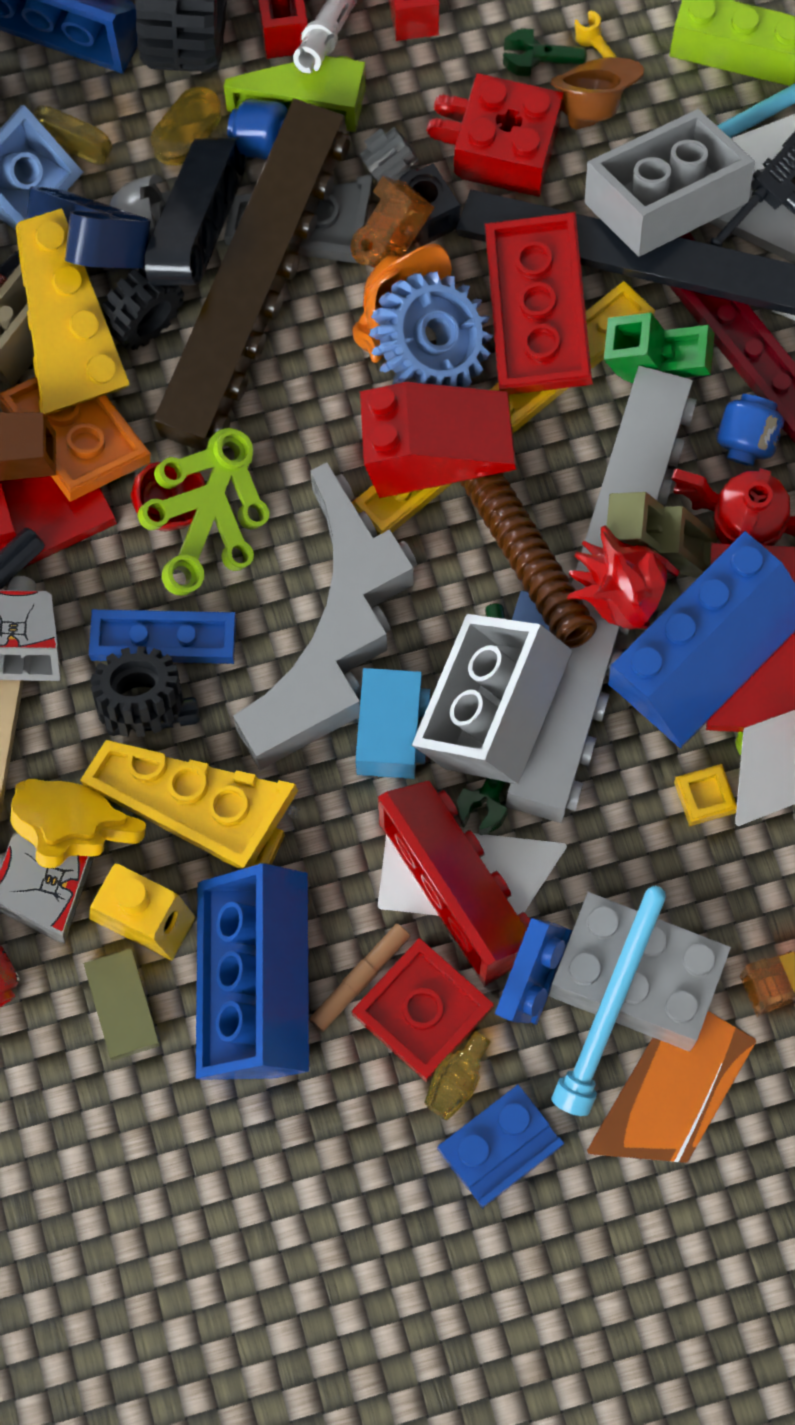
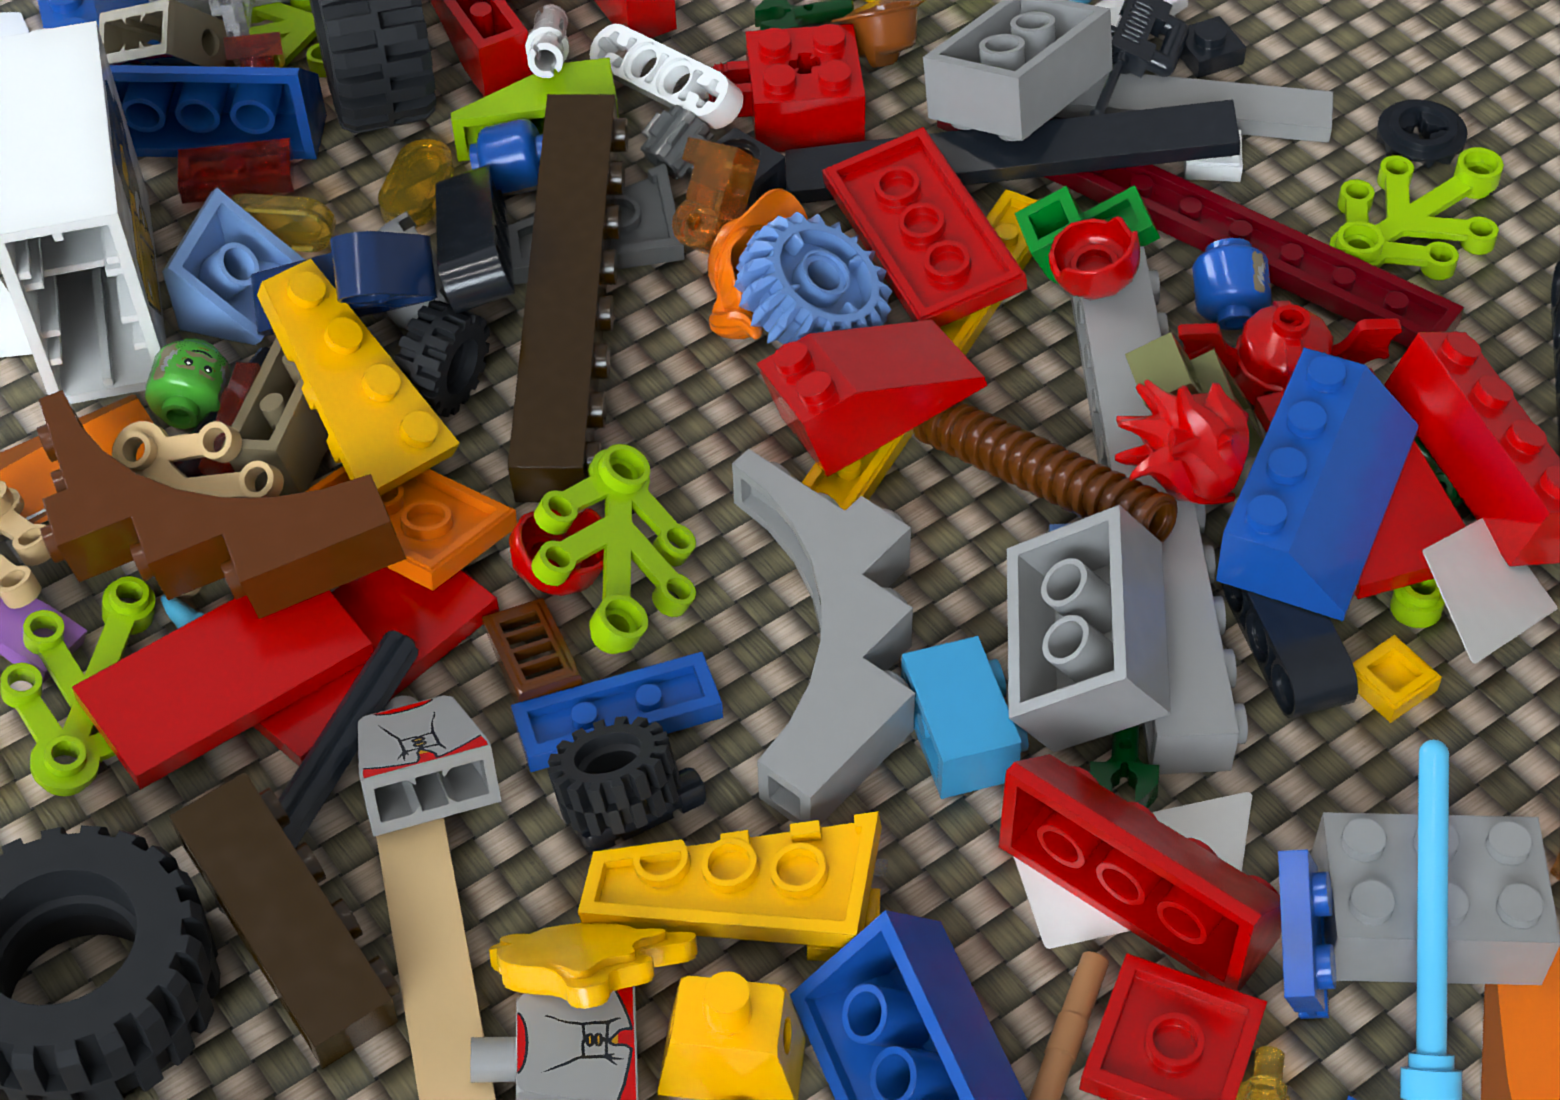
camera: 20 degrees left, 20 degrees down
none -> clear red plate [178,138,294,204]
none -> reddish brown slope [482,598,583,704]
none -> white beam [589,23,743,129]
none -> red hair [1048,216,1140,301]
none -> black beam [1222,583,1358,718]

